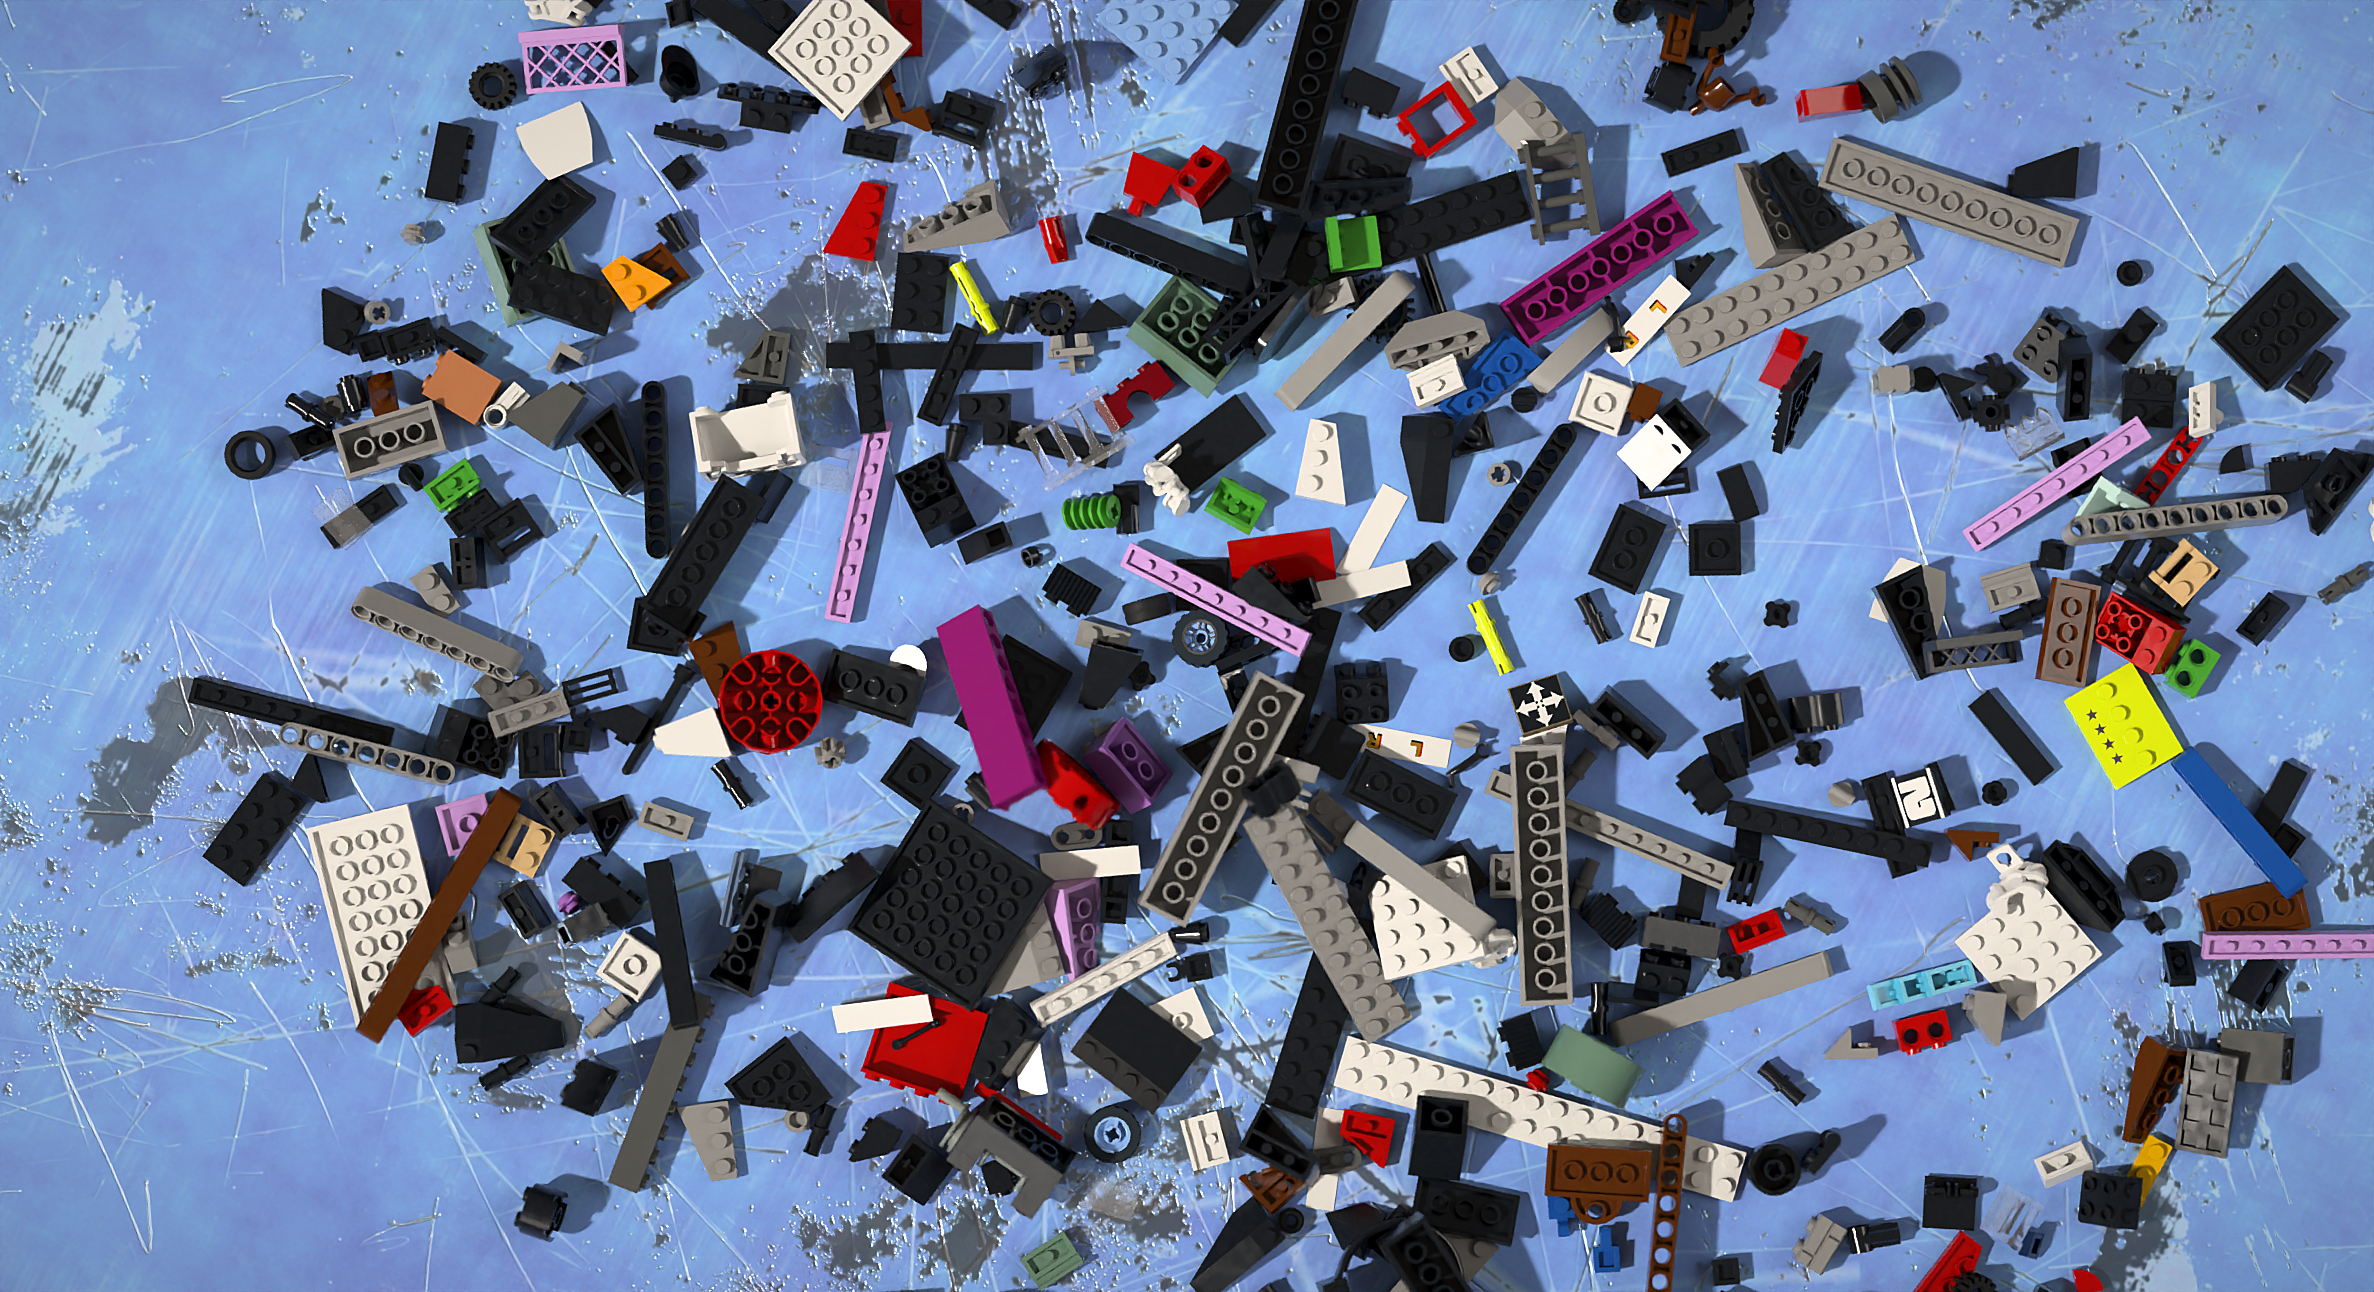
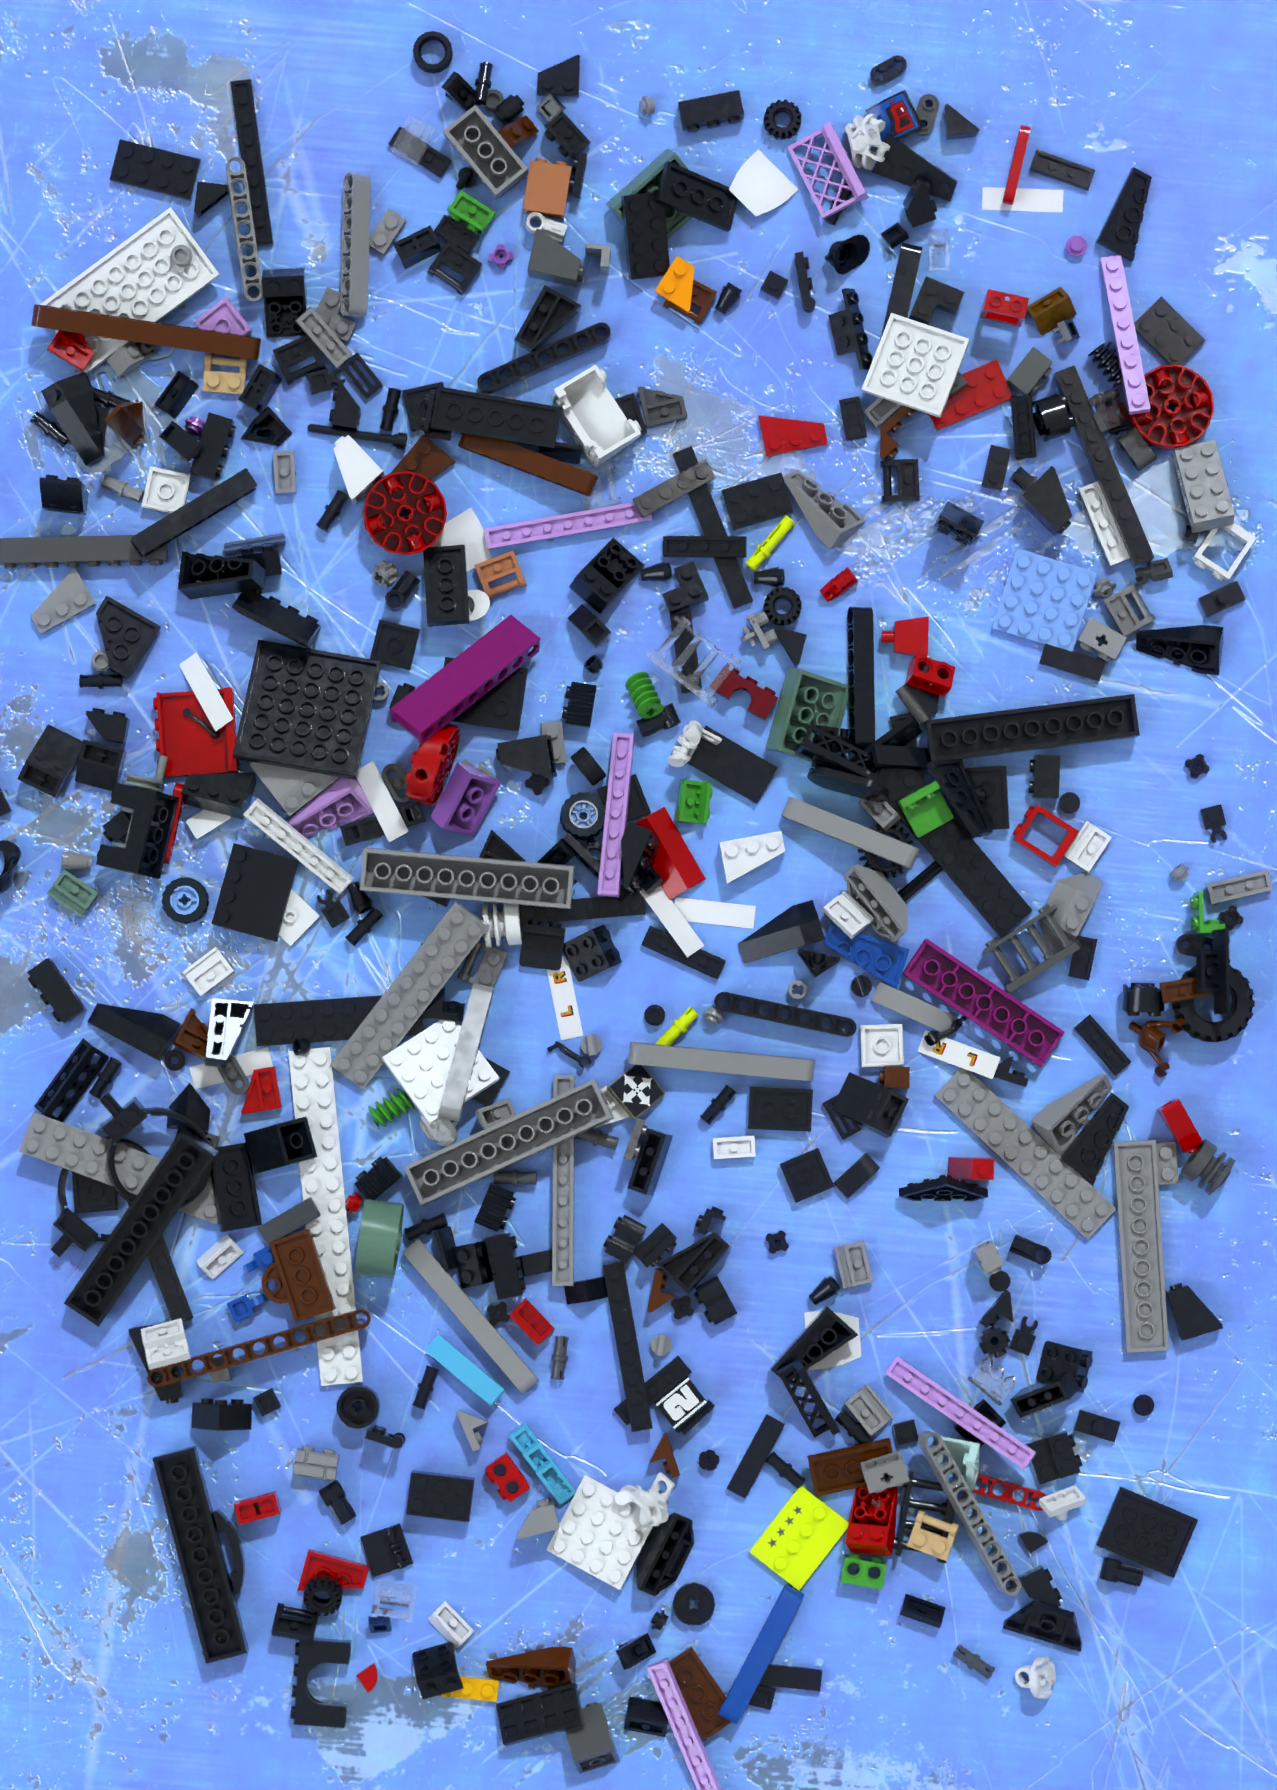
camera: 65 degrees right, 0 degrees up
light grey bush [364,300,390,325] -> none
black brick [1240,760,1302,820] -> none
black plate [1342,748,1458,841] -> none
black tile [1726,855,1764,907] -> none
none -> black slope [17,724,83,799]
none -> light grey cone [61,850,92,870]
none -> reddish brown wedge [104,398,146,448]
none -> light grey tile [171,245,193,267]
none -> white slope [196,1234,244,1280]
none -> black tile [258,1197,321,1246]
none -> black hinge [292,1039,311,1056]
none -> black pin [345,907,383,946]
none -> bright green piece [368,1088,416,1130]
none -> black pin [379,388,402,432]
none -> black piece [385,570,421,611]
none -> black brick [406,1470,475,1522]
none -> medium azure slope [425,1334,505,1406]
none -> white sticker [430,508,491,572]
none -> reddish brown beam [458,434,598,497]
none -> nougat plate [474,551,527,600]
none -> medium lavender plate [489,244,514,269]
none -> light grey beam [628,1042,815,1081]
none -> reddish brown slope [647,1269,676,1312]
none -> black pin [765,1452,805,1489]
none -> black cone [808,1276,841,1305]
none -> light grey plate [834,1241,873,1289]
none -> light grey brick [860,1450,910,1494]
none -> black tile [1059,792,1080,813]
none -> black plate [1068,935,1098,981]
none -> light grey plate [1156,1141,1179,1185]

